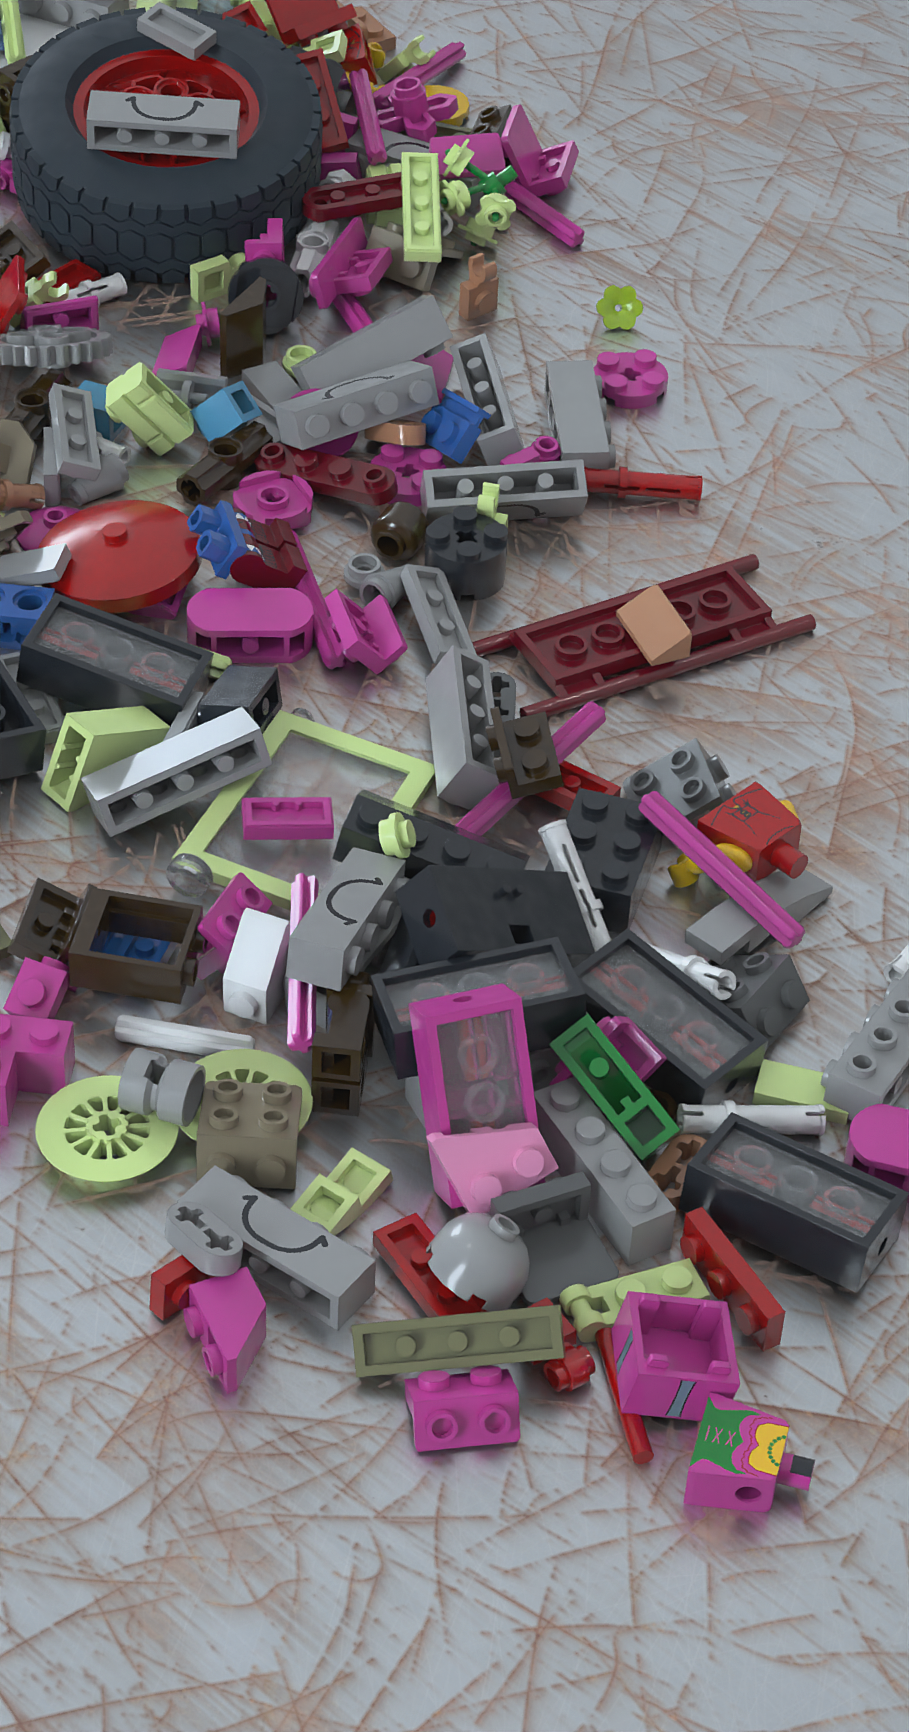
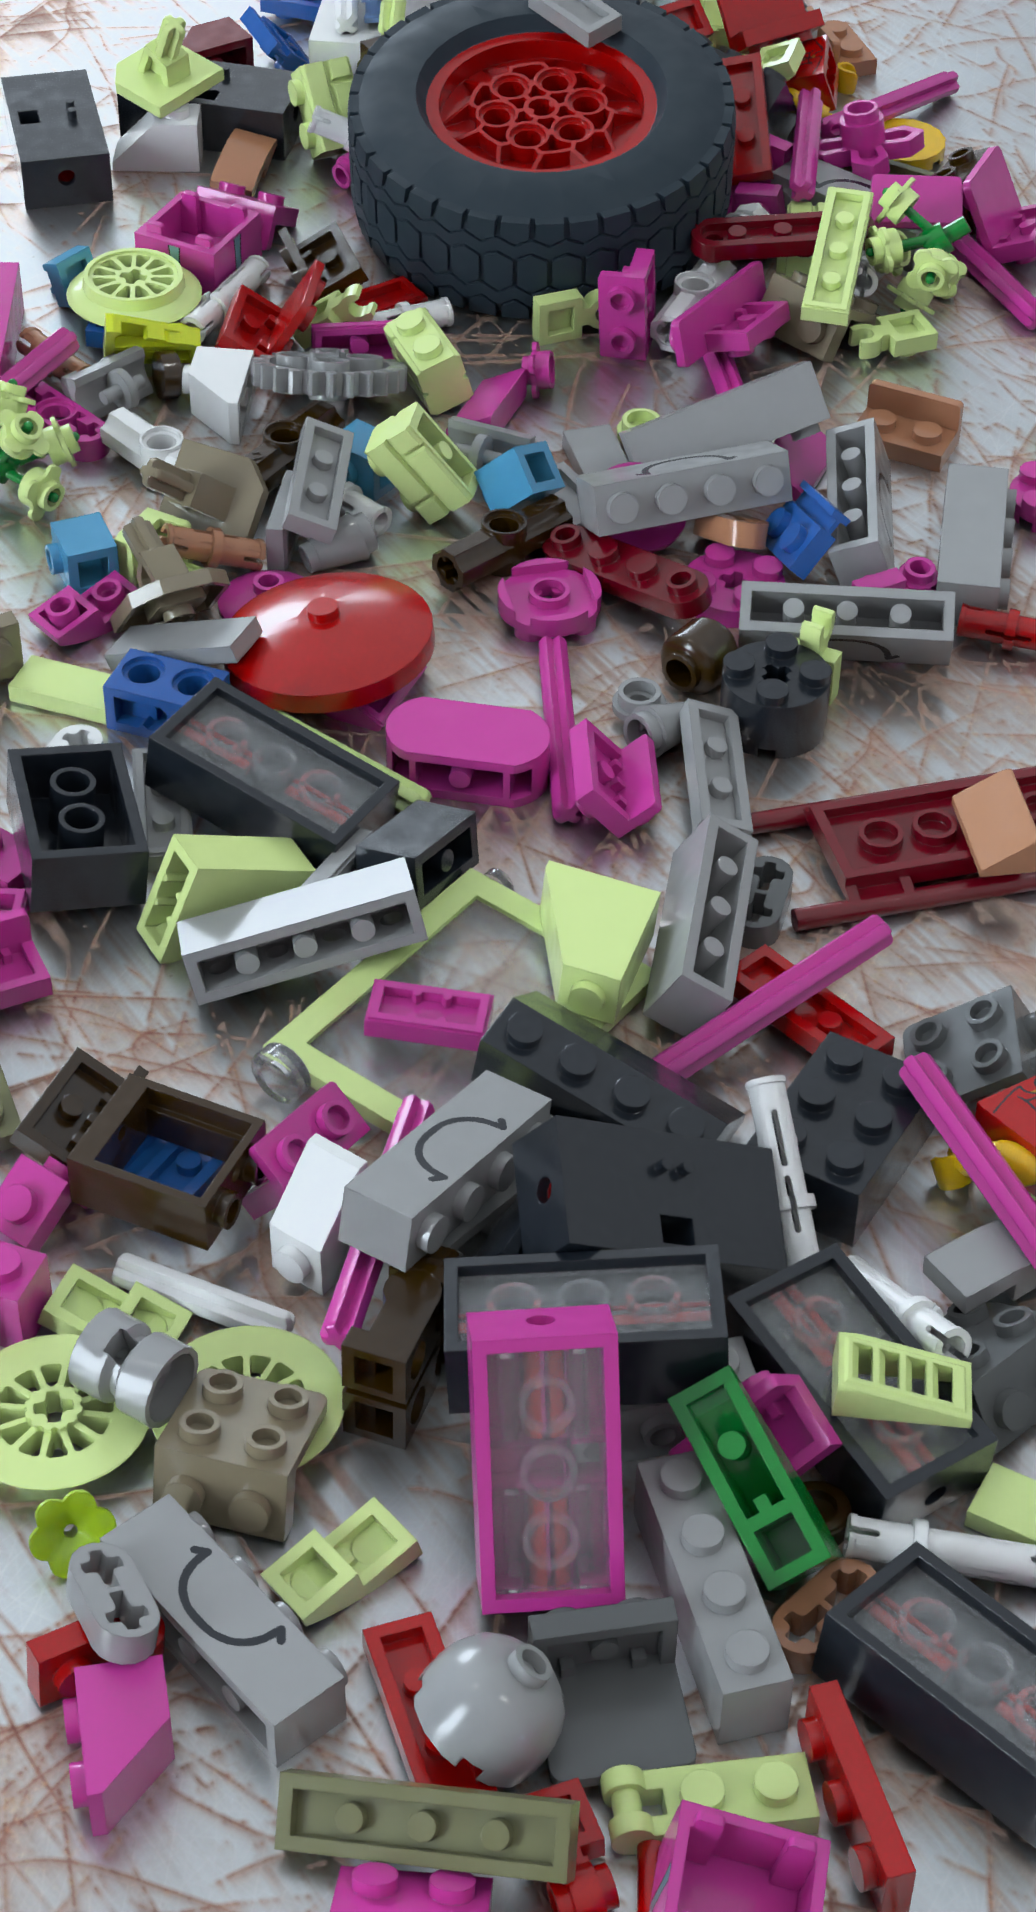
camera: 15 degrees right, 0 degrees up
light grey brick [86,90,240,159] -> none
hips [187,500,308,589] -> none
dark brown slope [220,277,266,379] -> none
black plate [228,257,304,334] -> none
yellowish green plate [376,35,436,83] -> none
yellowish green plate [379,812,416,859] -> none
bright pink wing [425,1122,559,1214] -> none
nougat plate [459,252,499,321] -> none
dark brown bracket [485,707,564,799] -> none
none -> lime plant [28,1489,117,1579]
none -> yellowish green slope [37,1263,193,1340]
none -> yellowish green brick [383,307,474,416]
none -> yellowish green slope [540,860,661,1025]
none -> yellowish green slope [831,1332,973,1429]
none -> yellowish green plate [848,309,938,359]
none -> nougat bracket [857,379,964,473]

